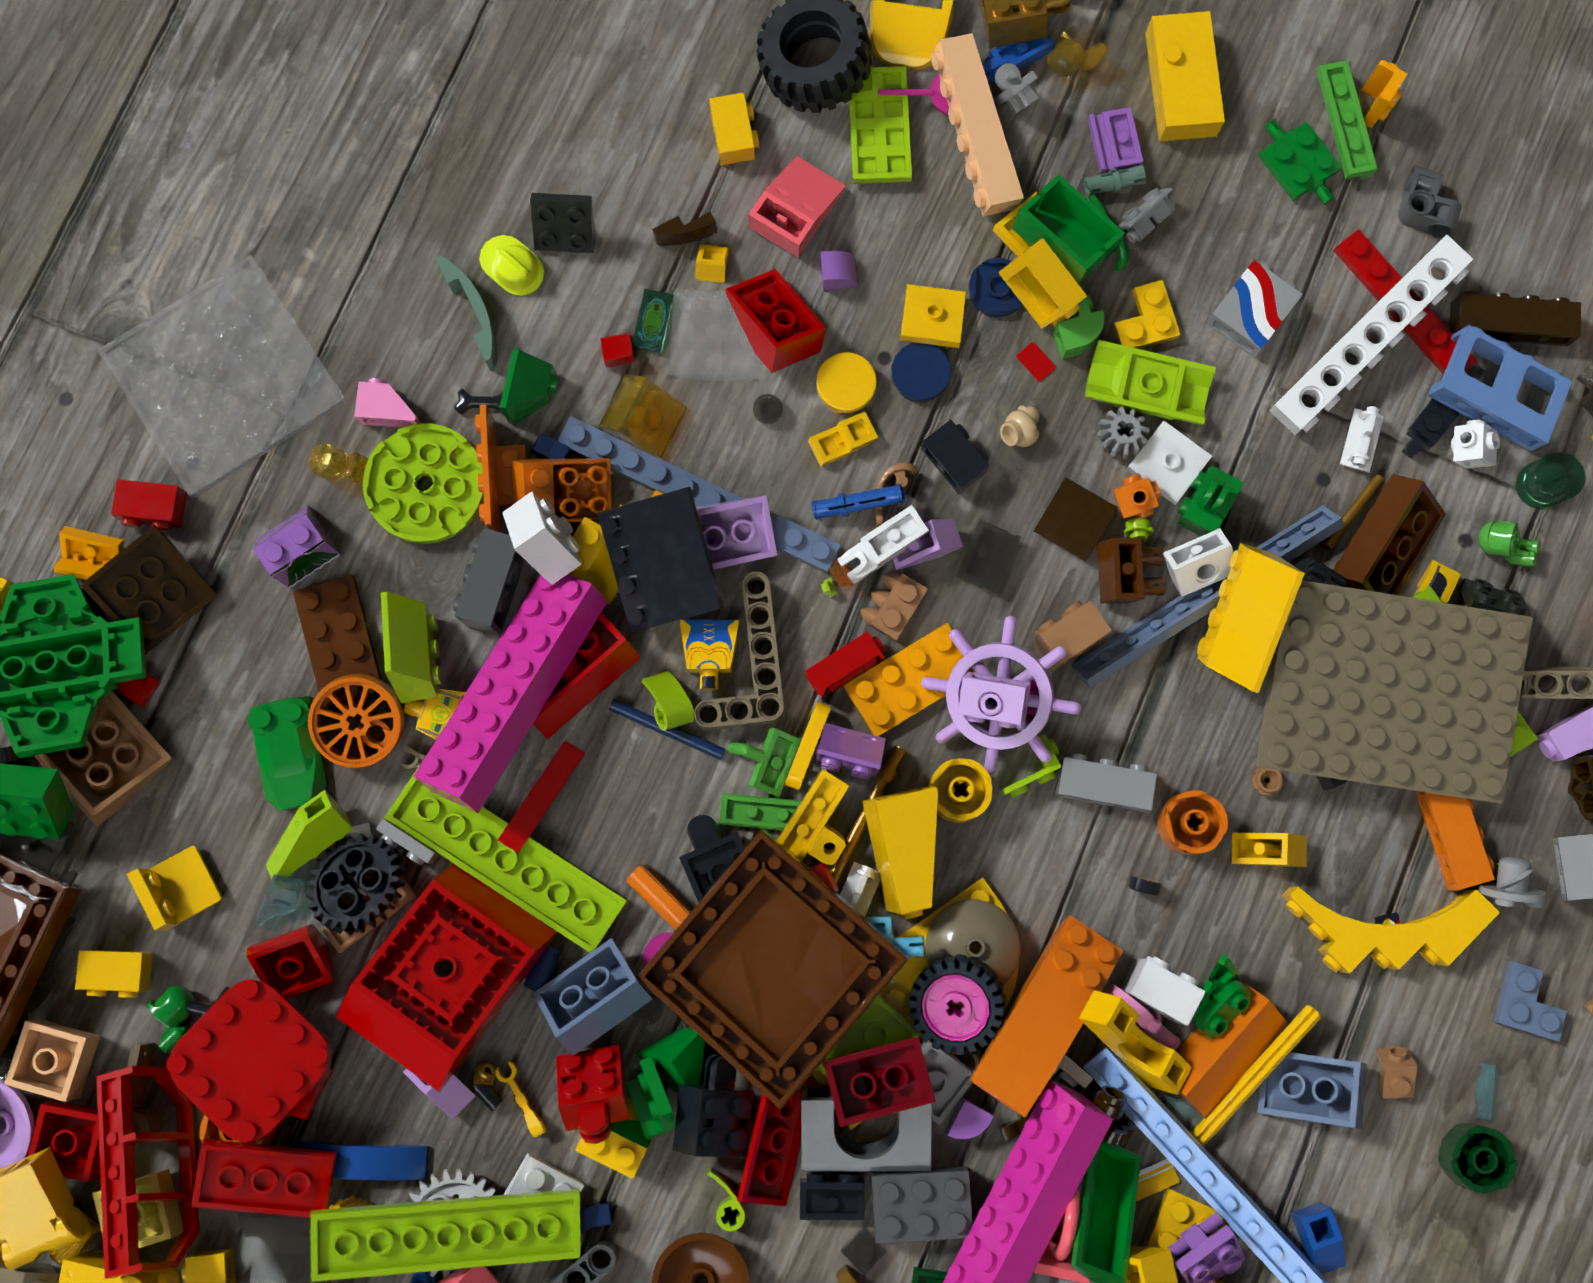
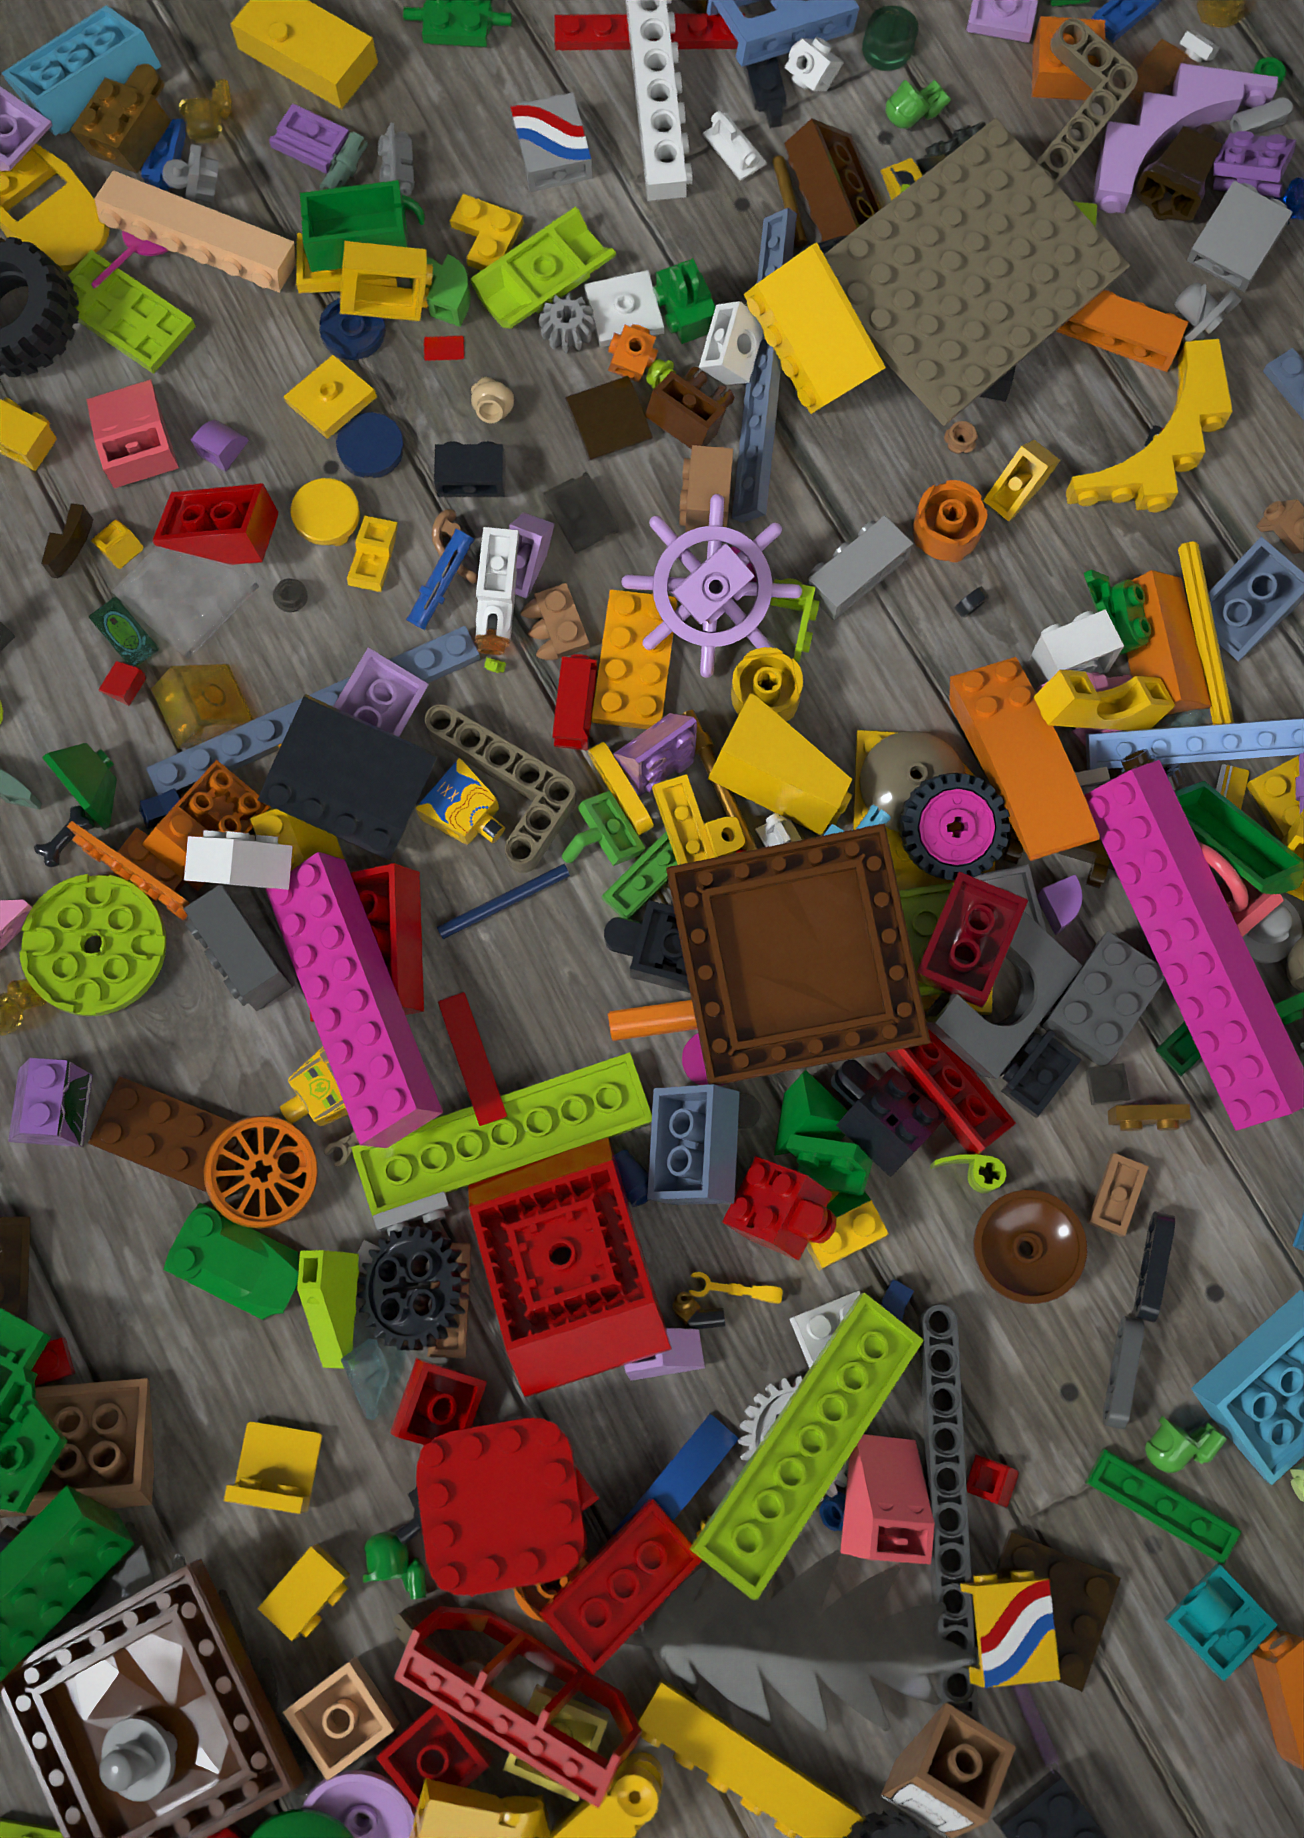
camera: 50 degrees left, 5 degrees down
lime slope [381,592,442,703] -> none
lime panel [641,671,694,731] -> none

